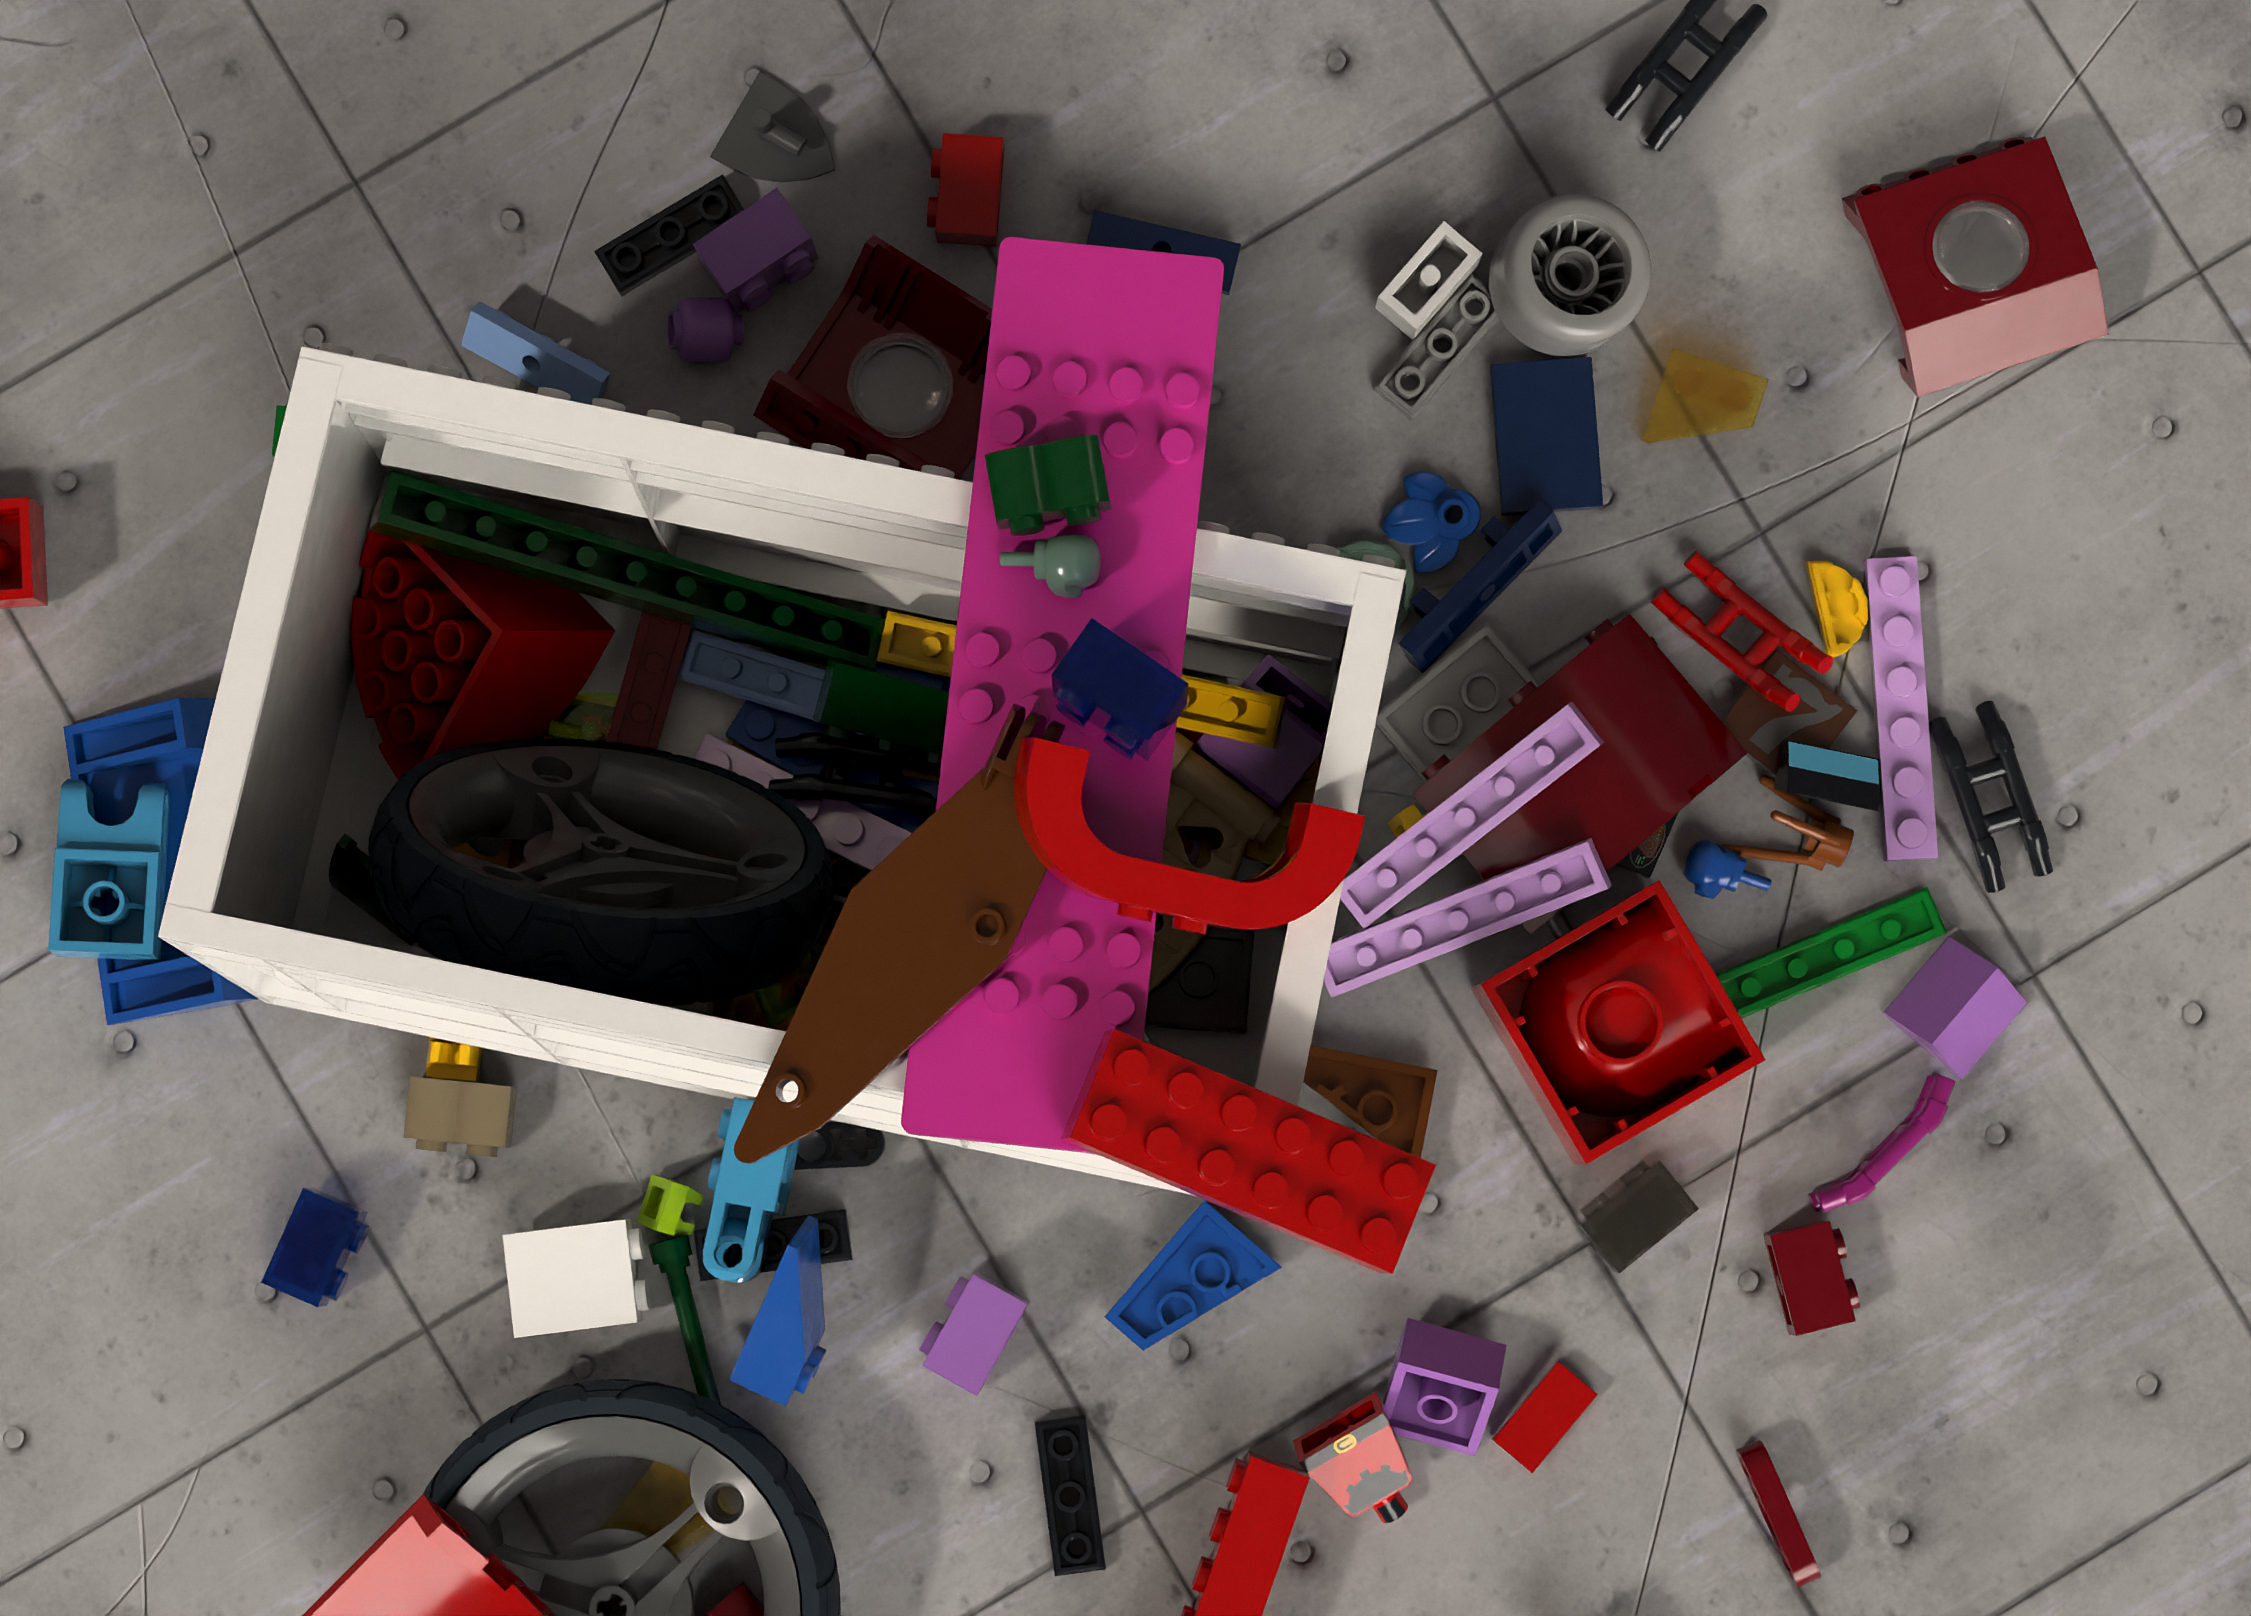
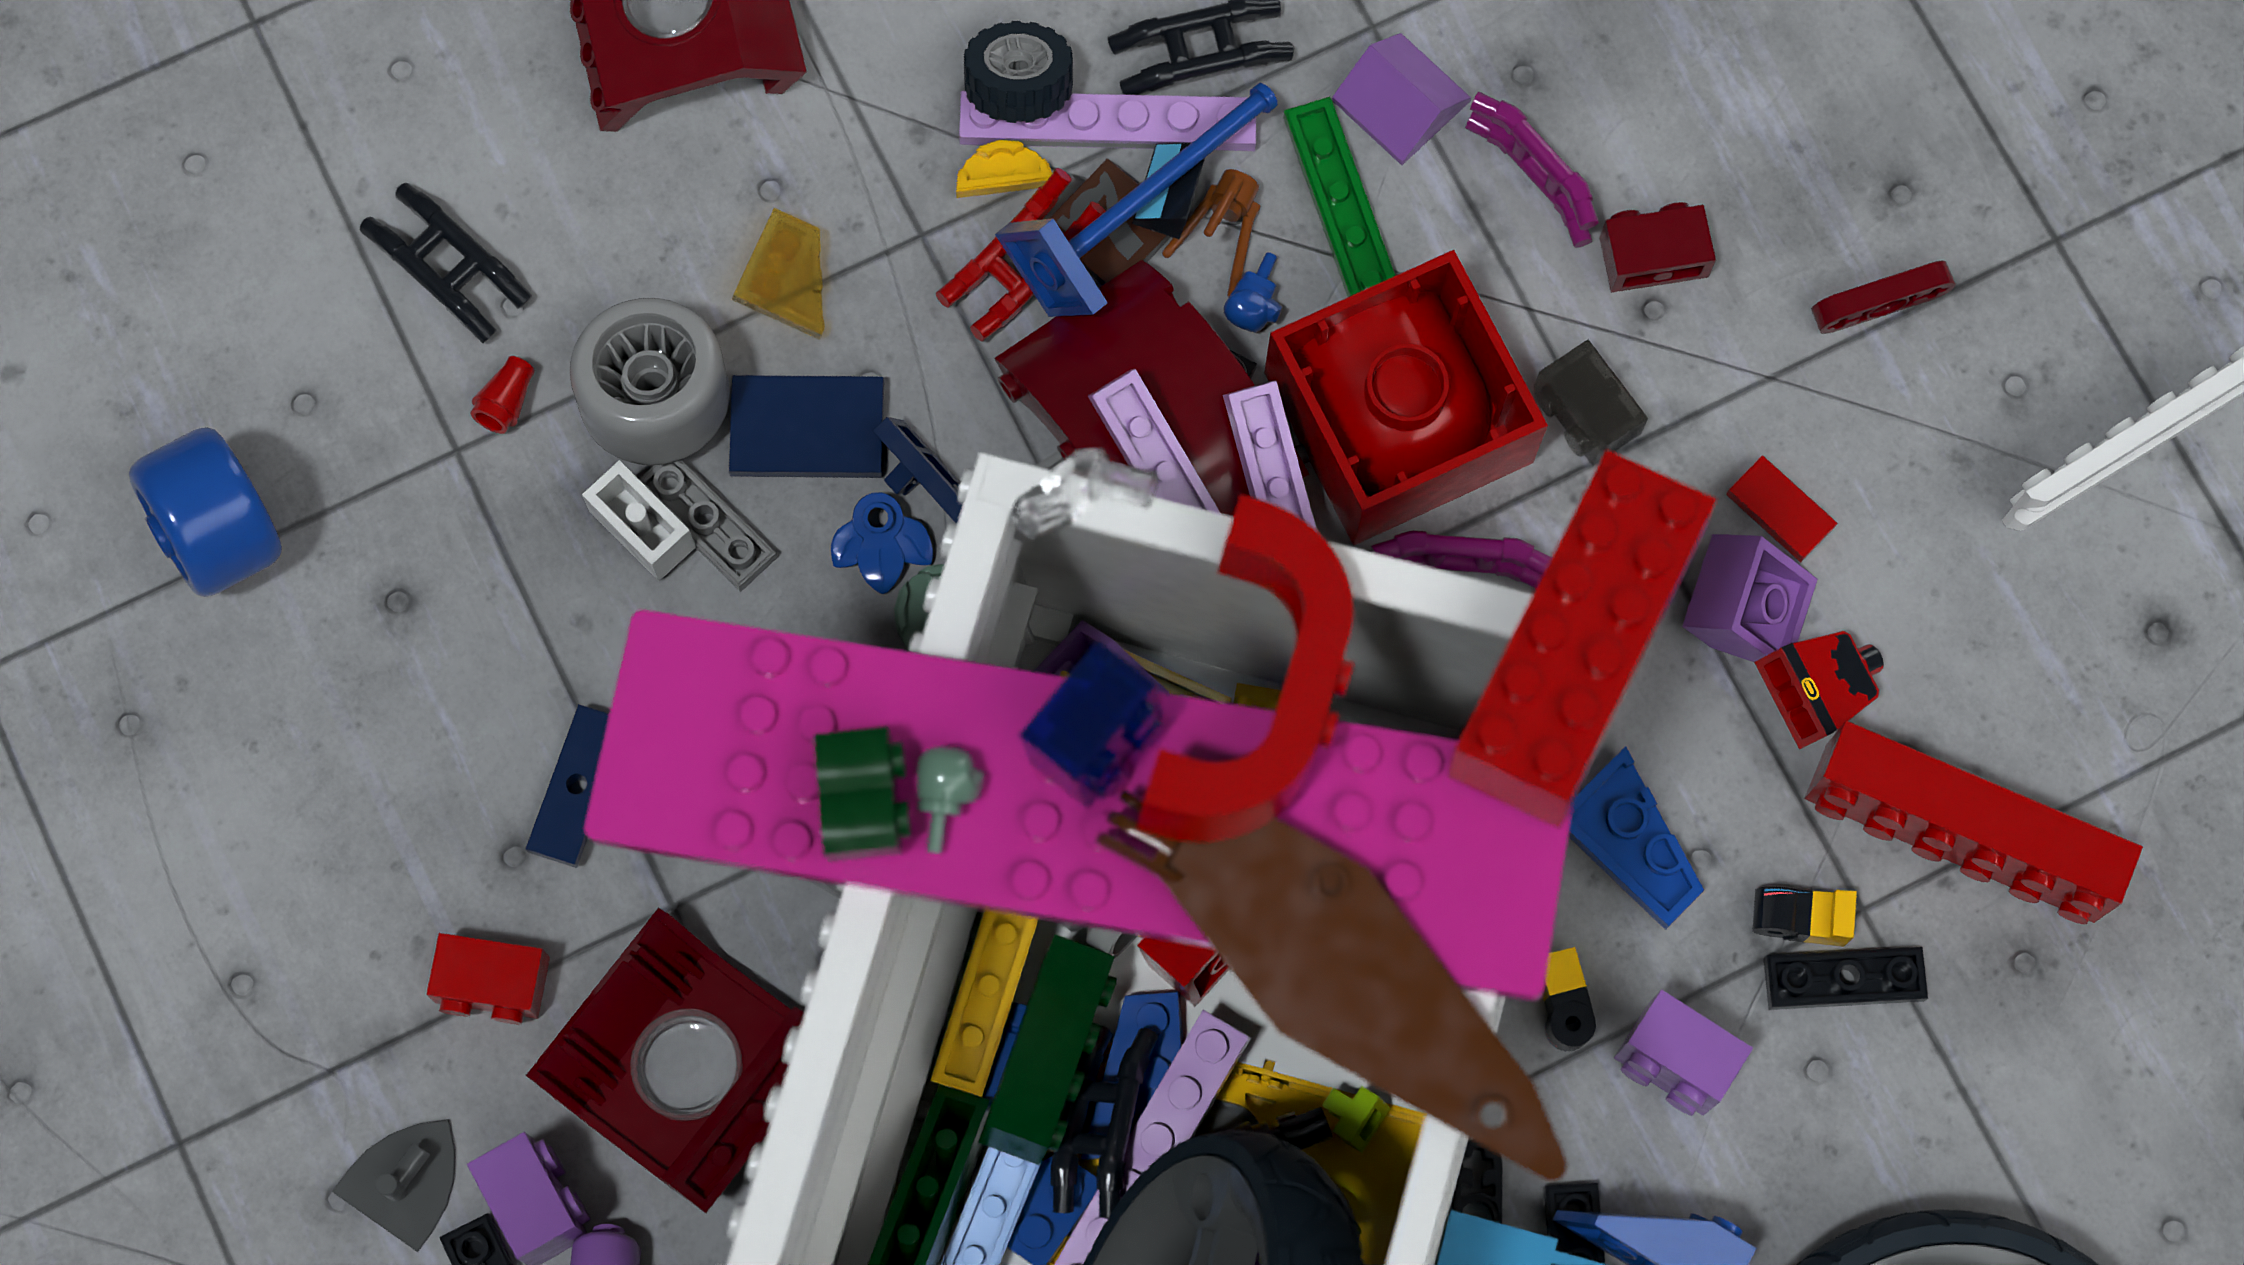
camera: 90 degrees left, 10 degrees down
none -> red cone [470,356,535,434]
none -> black wheel [964,21,1073,123]
none -> blue tile [995,83,1278,317]
none -> clear arm [1012,448,1158,539]
none -> magenta piece [1370,530,1552,589]
none -> black leg [1542,947,1596,1052]
none -> leg [1752,886,1857,947]

